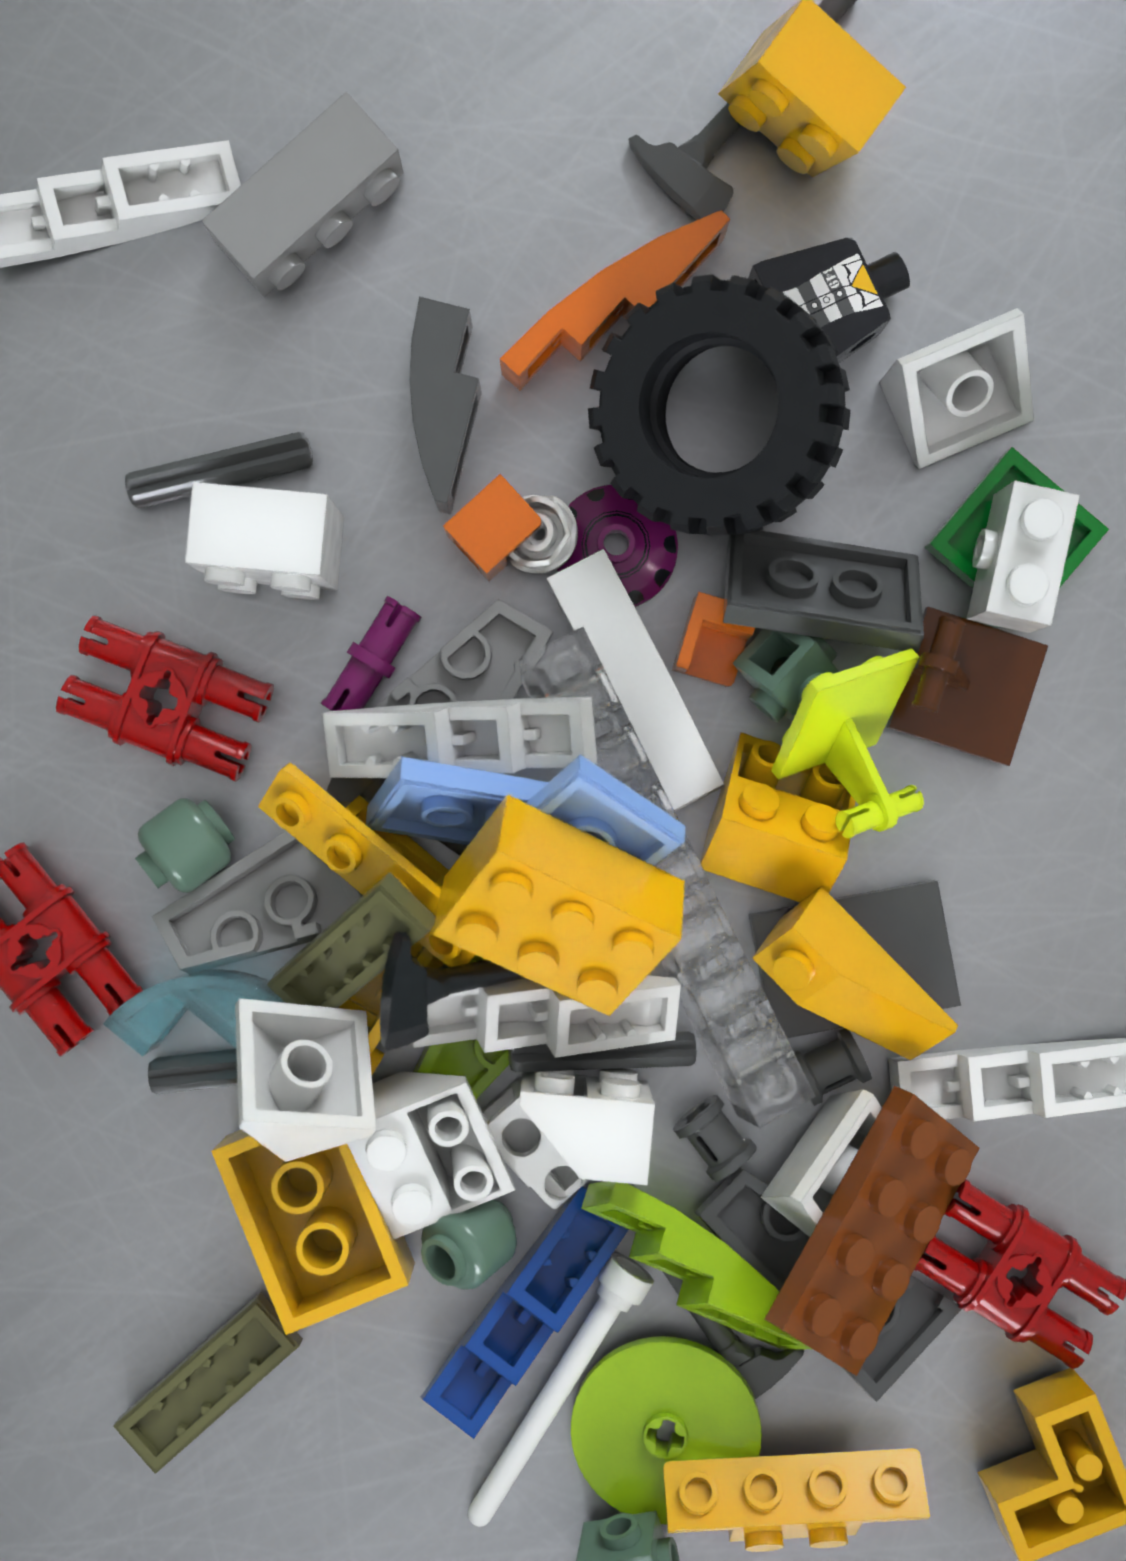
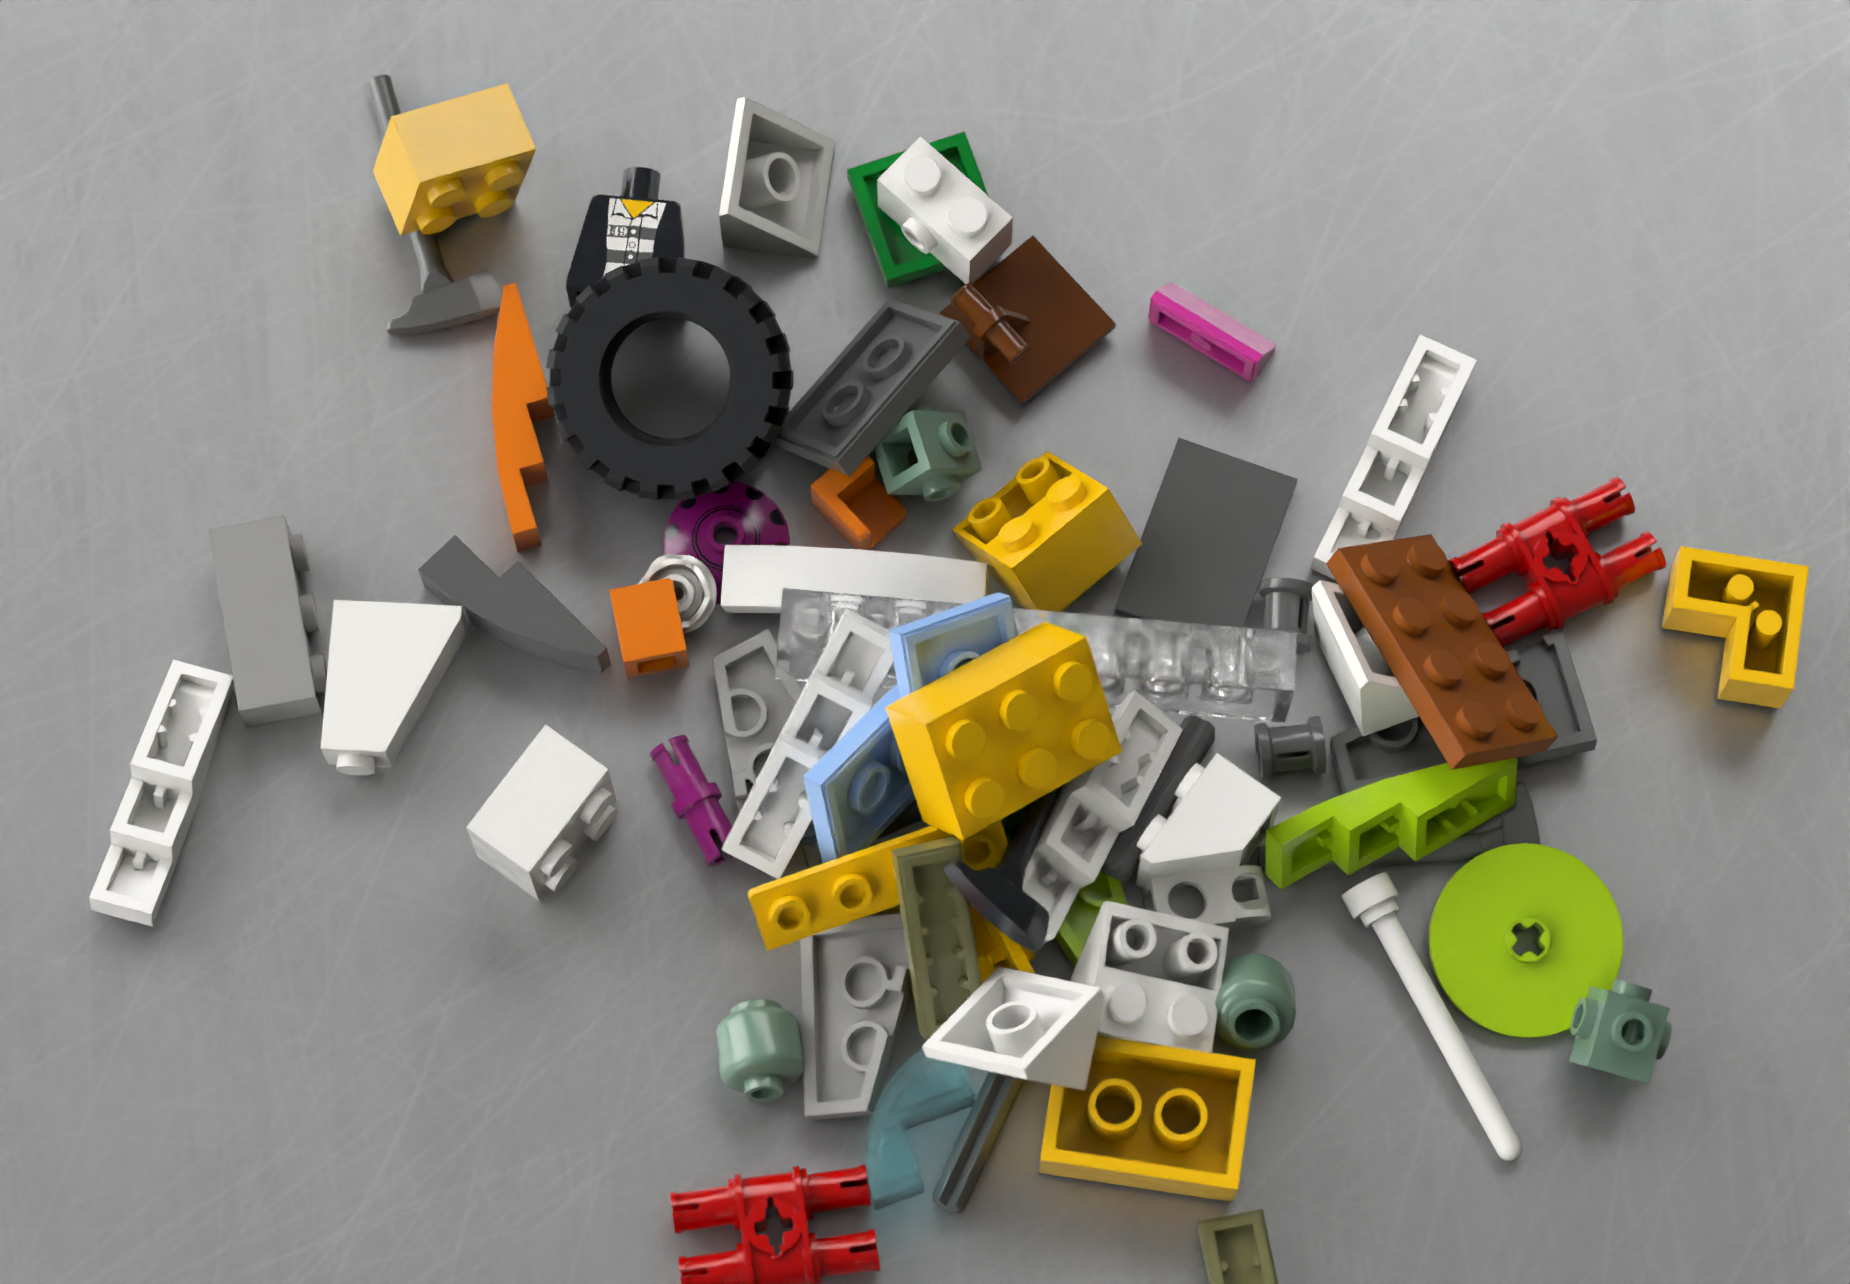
camera: 55 degrees left, 15 degrees down
red pin [56,615,274,782] -> none
dark grey axle [125,432,313,508] -> none
blue slope [420,1186,629,1439] -> none
yellow bracket [663,1448,930,1552] -> none
yellow slope [752,886,958,1060] -> none
neon yellow plate [771,648,924,838] -> none
none -> white slope [321,600,467,775]
none -> dark pink slope [1148,283,1276,382]

